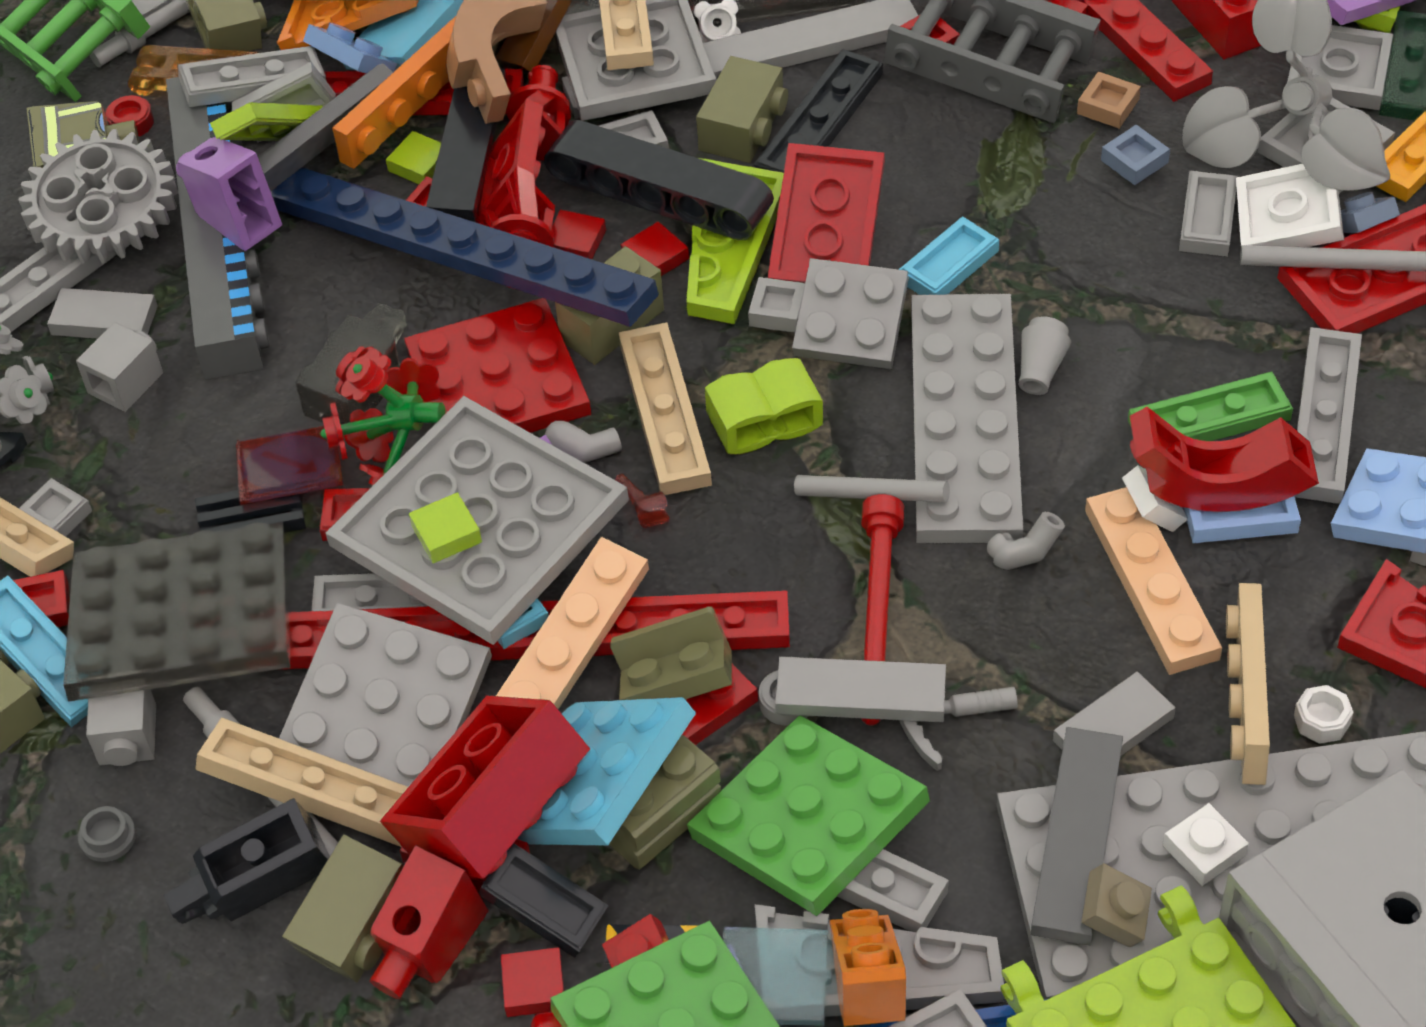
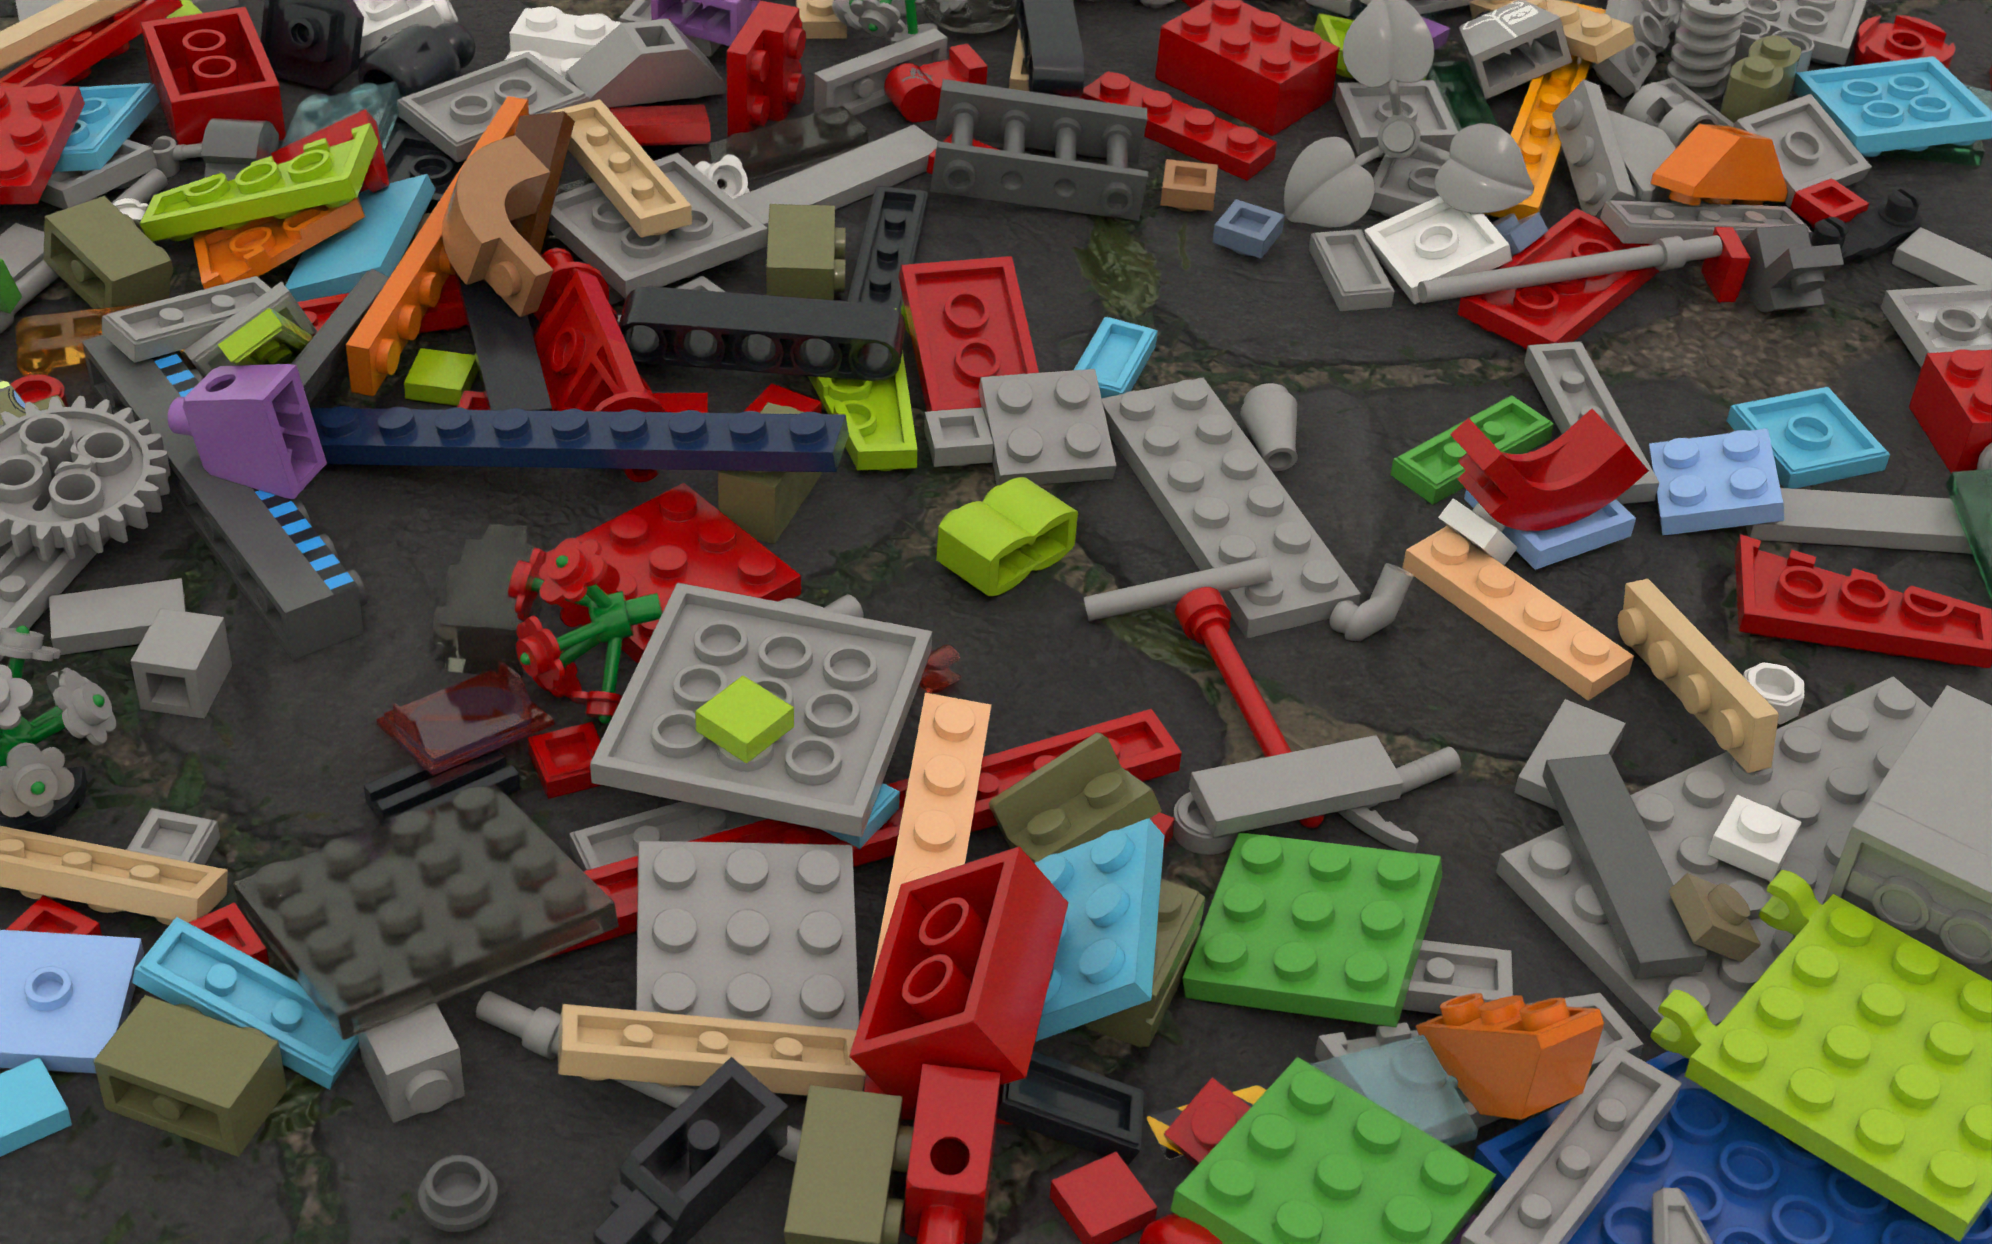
camera: 30 degrees left, 10 degrees down
medium blue plate [303,23,397,74] -> none
tan plate [619,322,712,496] -> none

